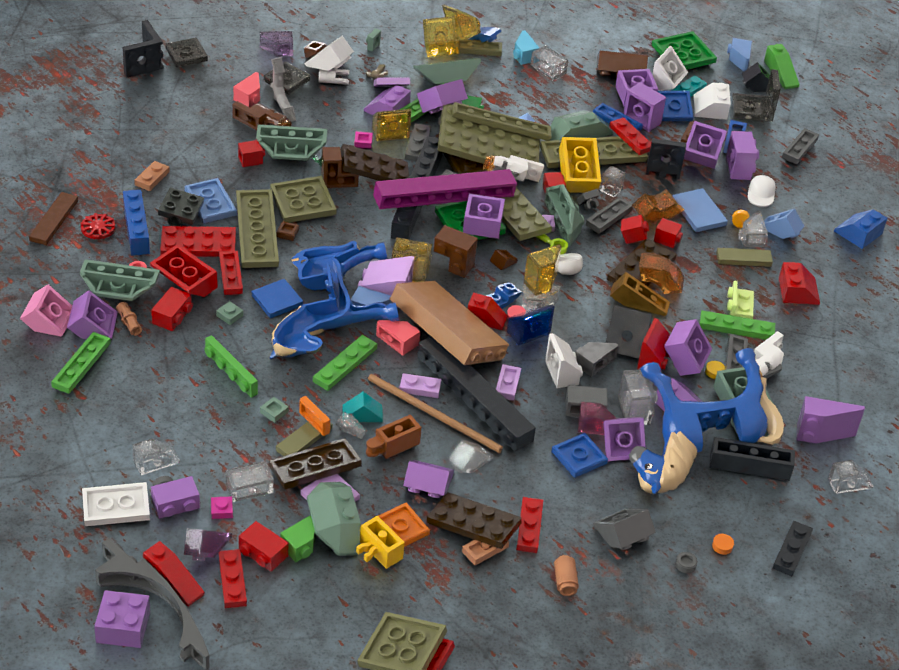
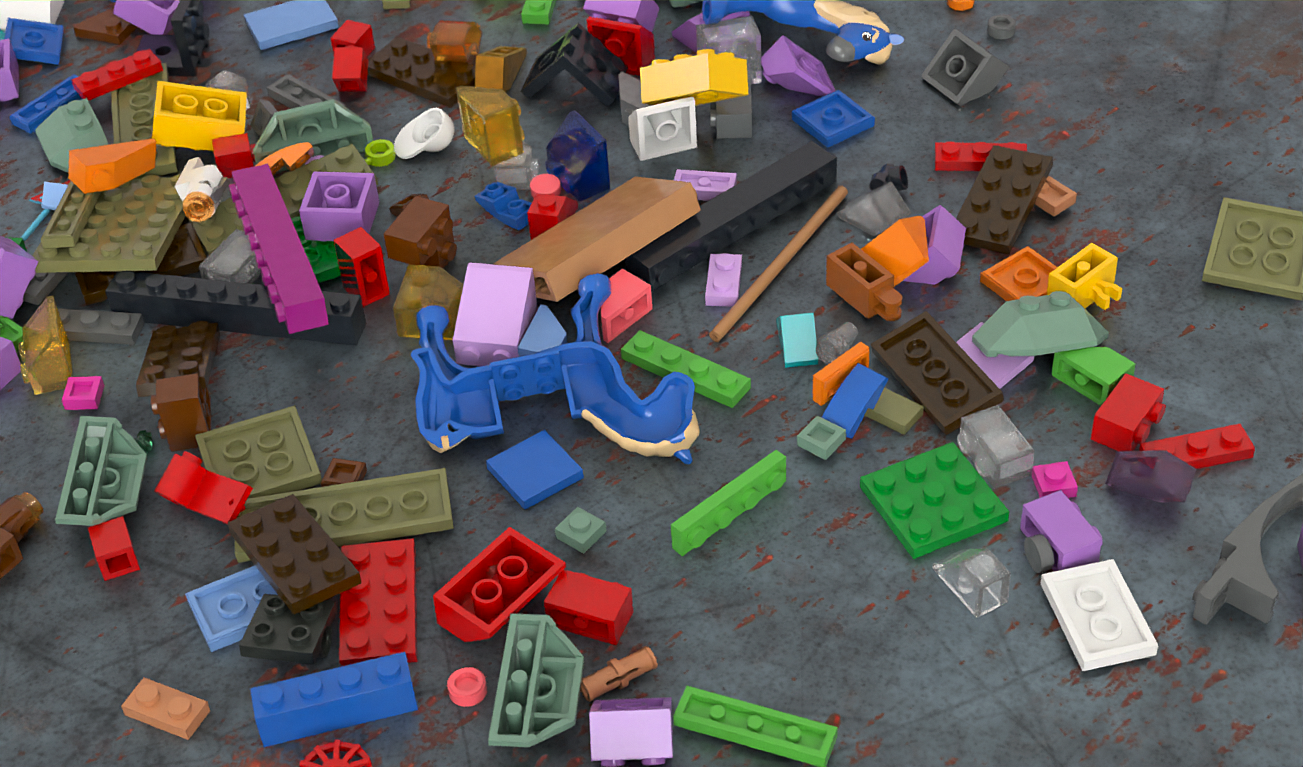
camera: 85 degrees left, 0 degrees up
red slope [143,541,205,607] -> none
red plate [219,251,243,295] -> none
nougat head [554,555,579,596] -> none
clear pink slope [578,401,617,435] -> none
medium lavender brick [624,82,666,132] -> none
clear orange brick [632,189,685,222] -> none
none -> orange slope [68,138,156,194]
none -> door [154,451,253,524]
none -> dark brown plate [228,494,361,615]
none -> orange slope [254,142,314,175]
none -> red brick [333,227,390,307]
none -> yellow brick [640,49,749,106]
none -> blue slope [821,363,889,439]
none -> green plate [860,442,1009,559]
none -> orange slope [861,216,929,287]
none -> black plate [869,164,908,211]

